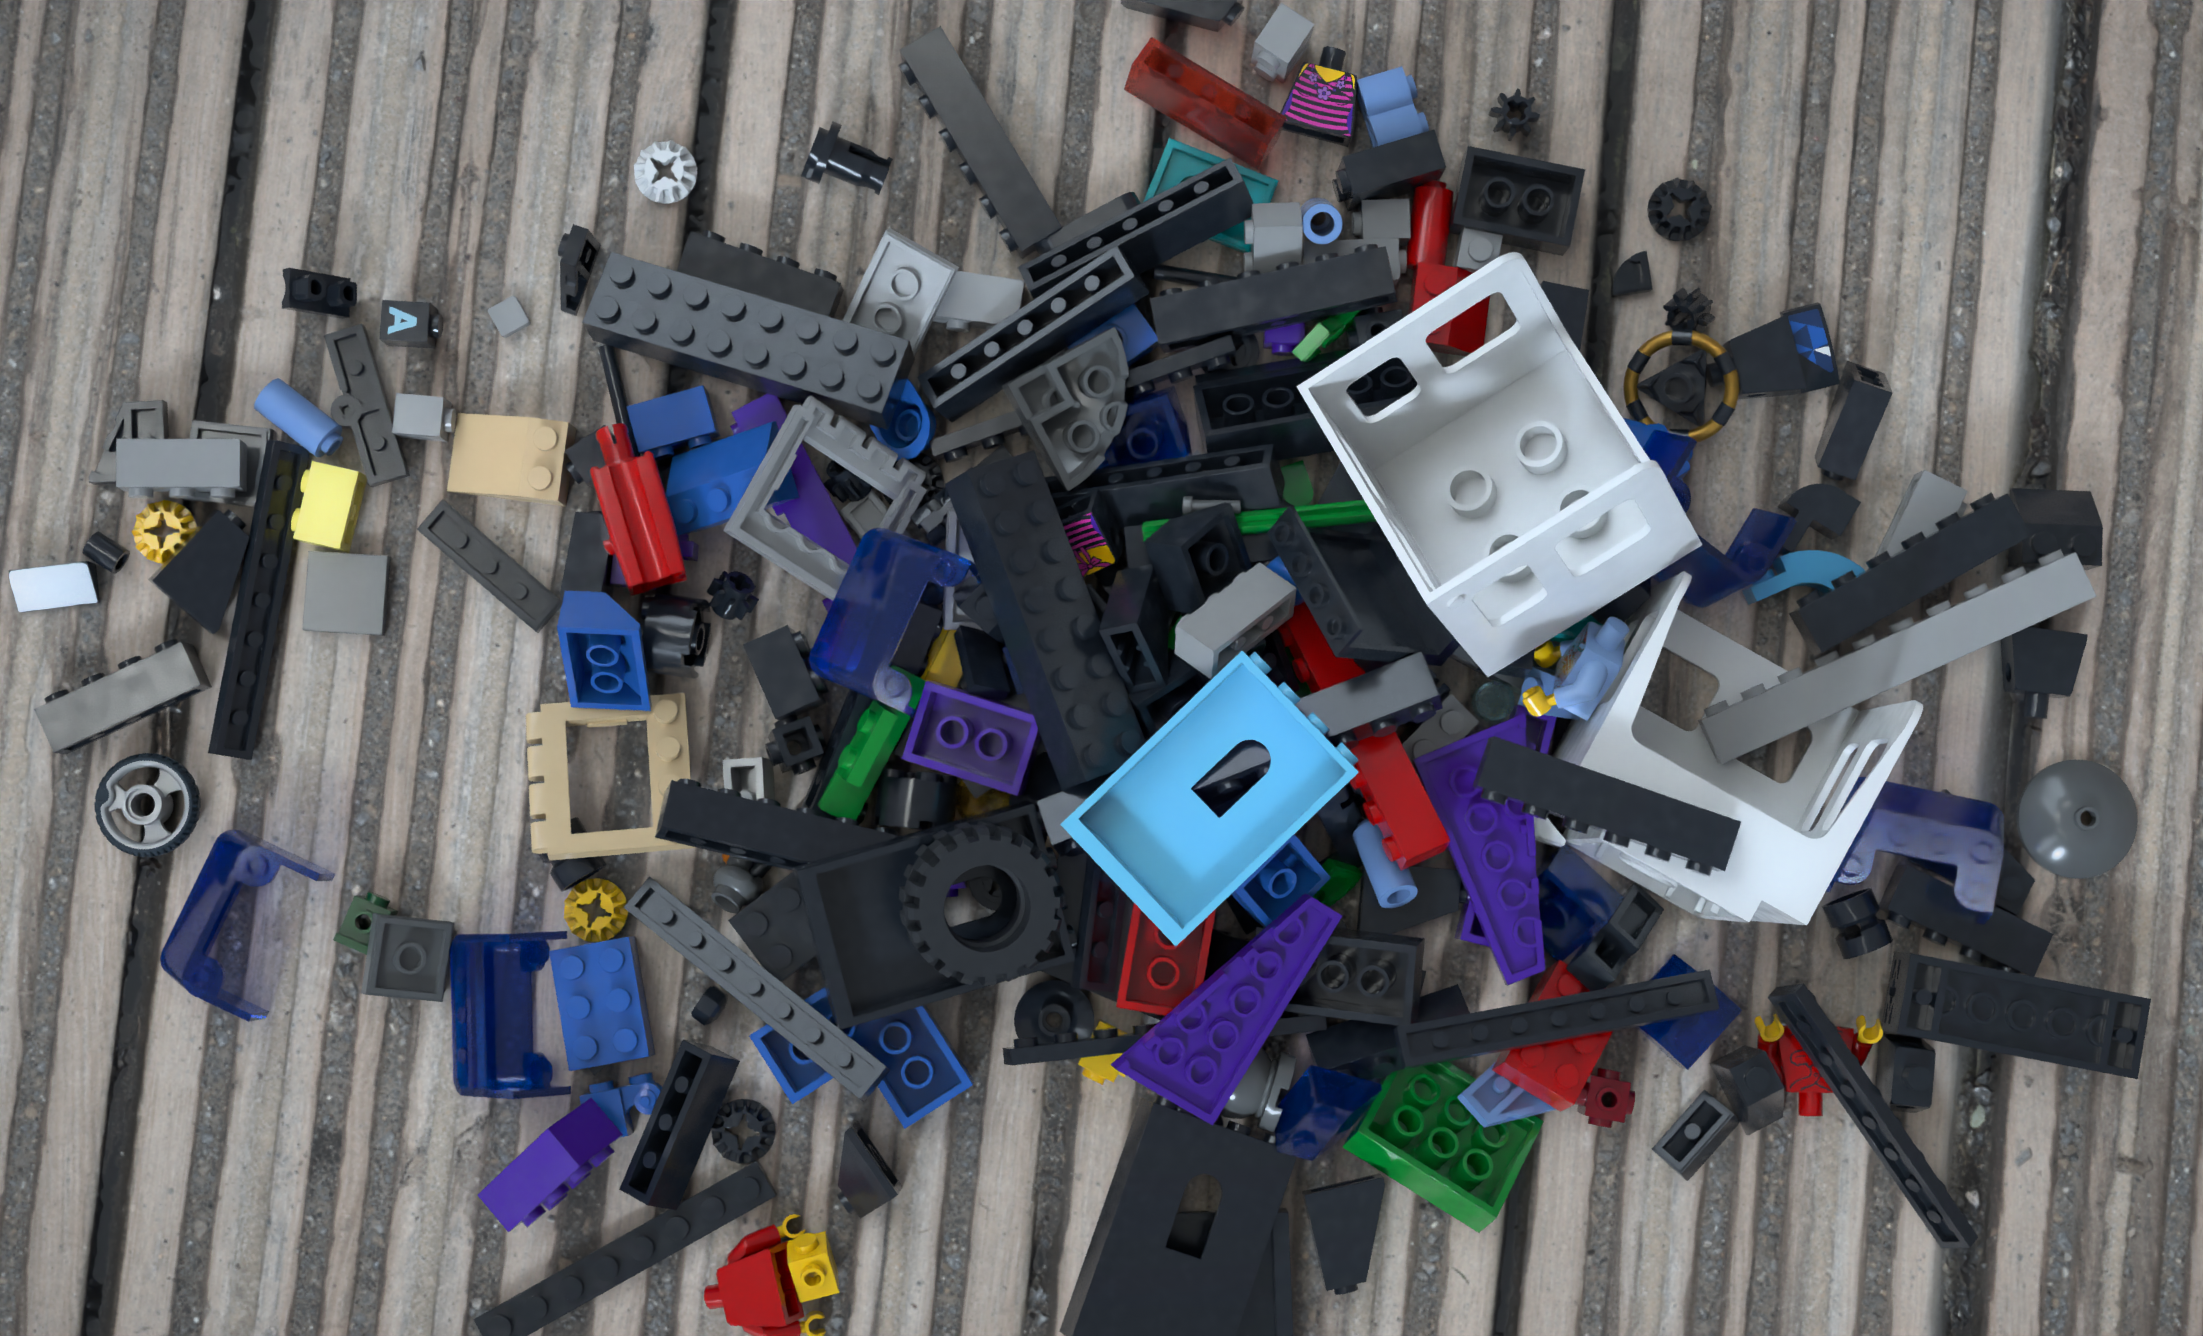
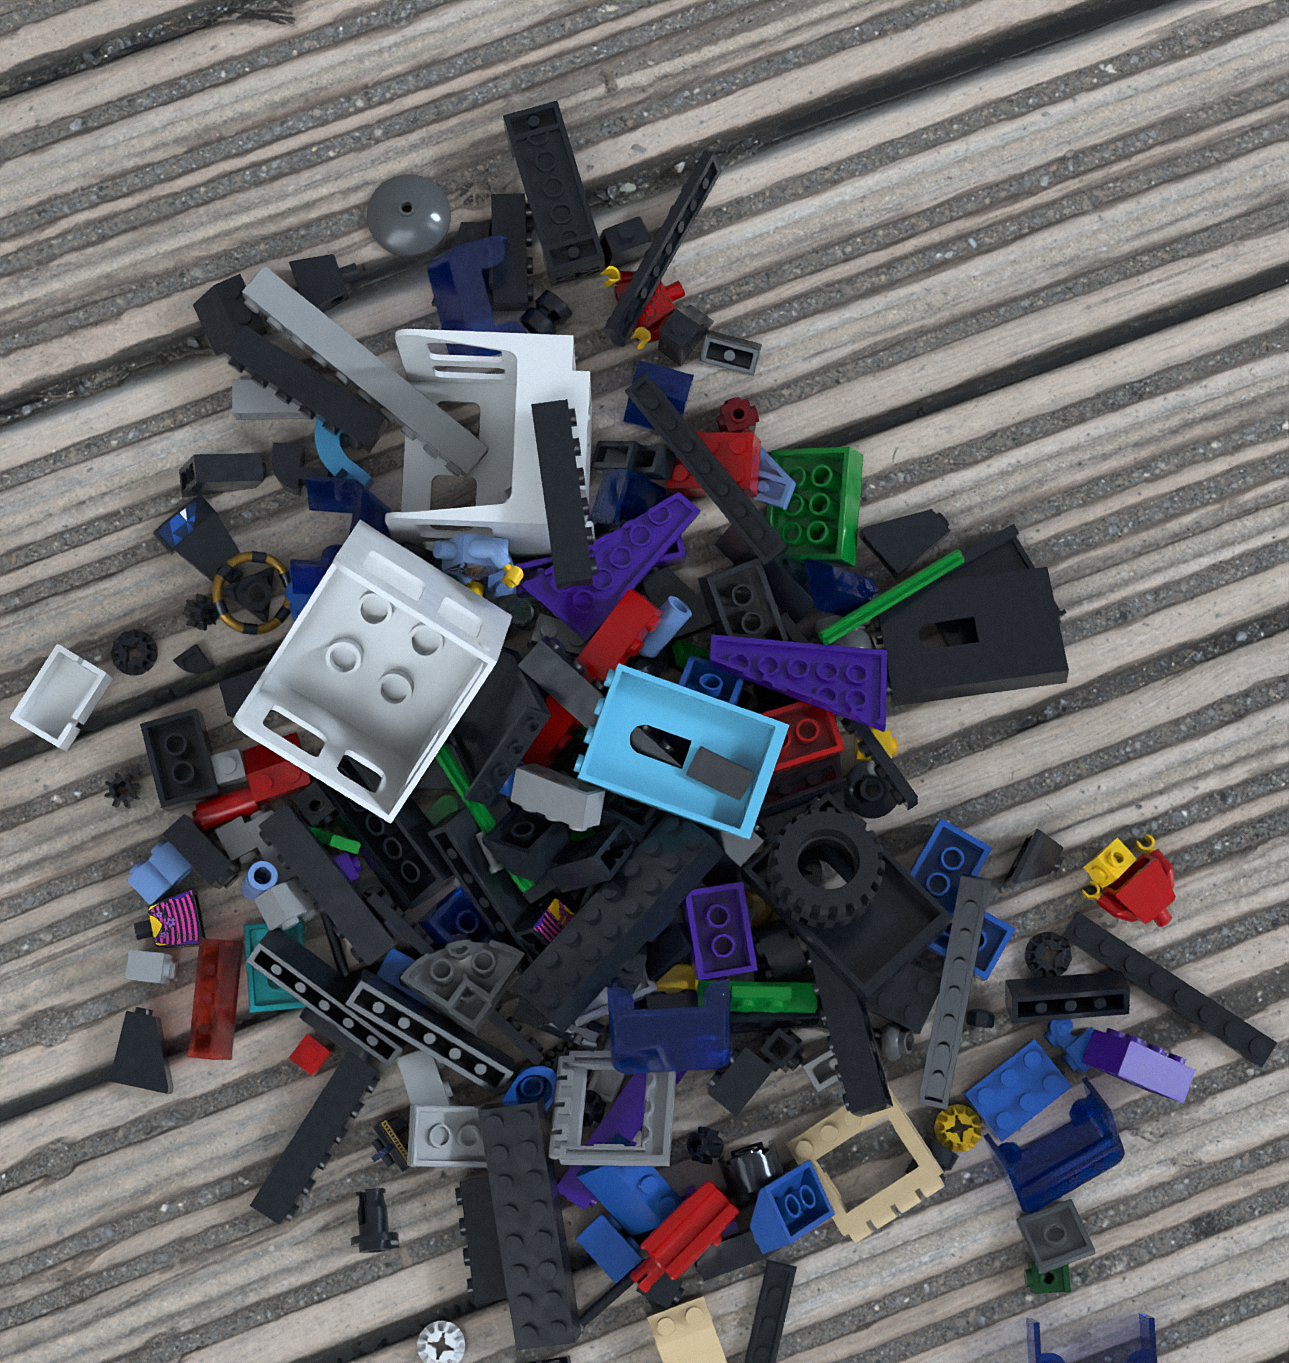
camera: 115 degrees left, 5 degrees down
none -> white piece [10,644,113,752]
none -> red brick [289,1034,334,1076]
none -> black hips [371,1115,411,1173]
none -> black slope [686,746,755,801]
none -> green axle [818,549,965,645]

